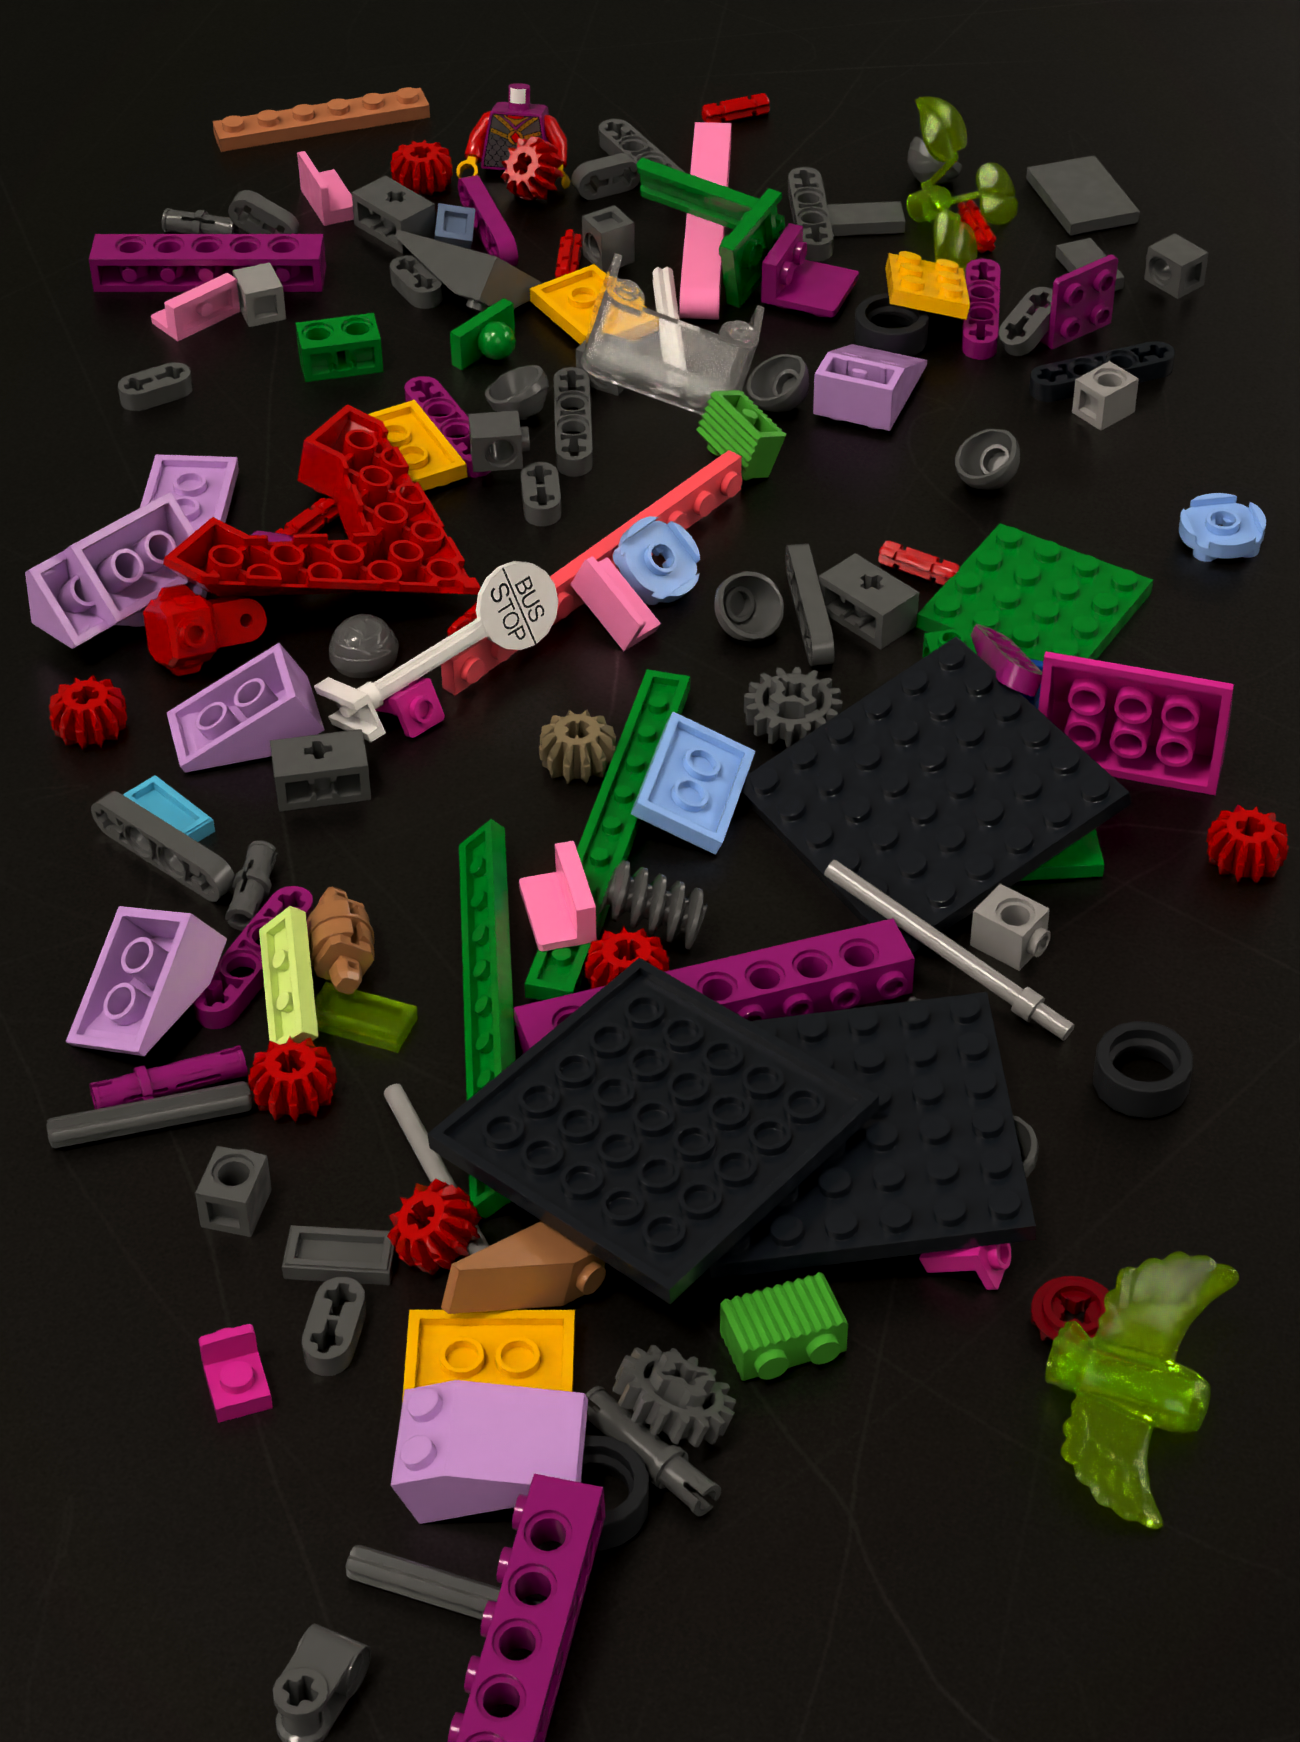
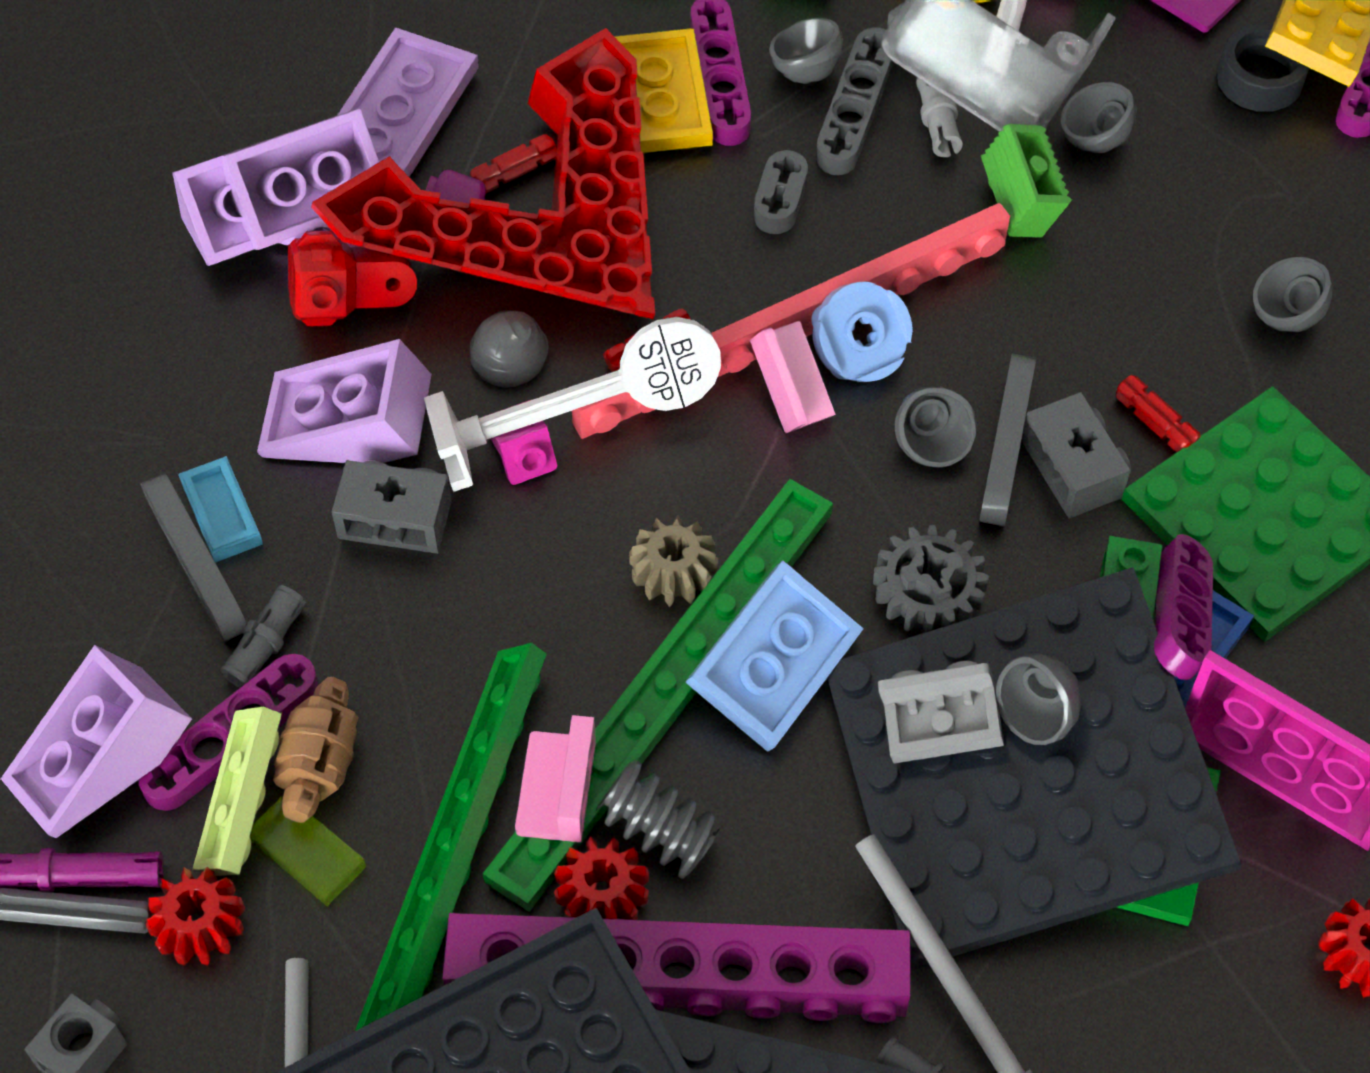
camera: 20 degrees right, 15 degrees up
red gear [49,675,127,750] -> none
dark grey brick [468,410,530,472] -> none
lavender slope [813,344,927,431] -> none
light grey brick [970,884,1051,971] -> none
none -> light grey bracket [878,661,1004,764]
none -> light grey pin [916,69,963,157]
none -> dark grey piece [996,653,1082,745]

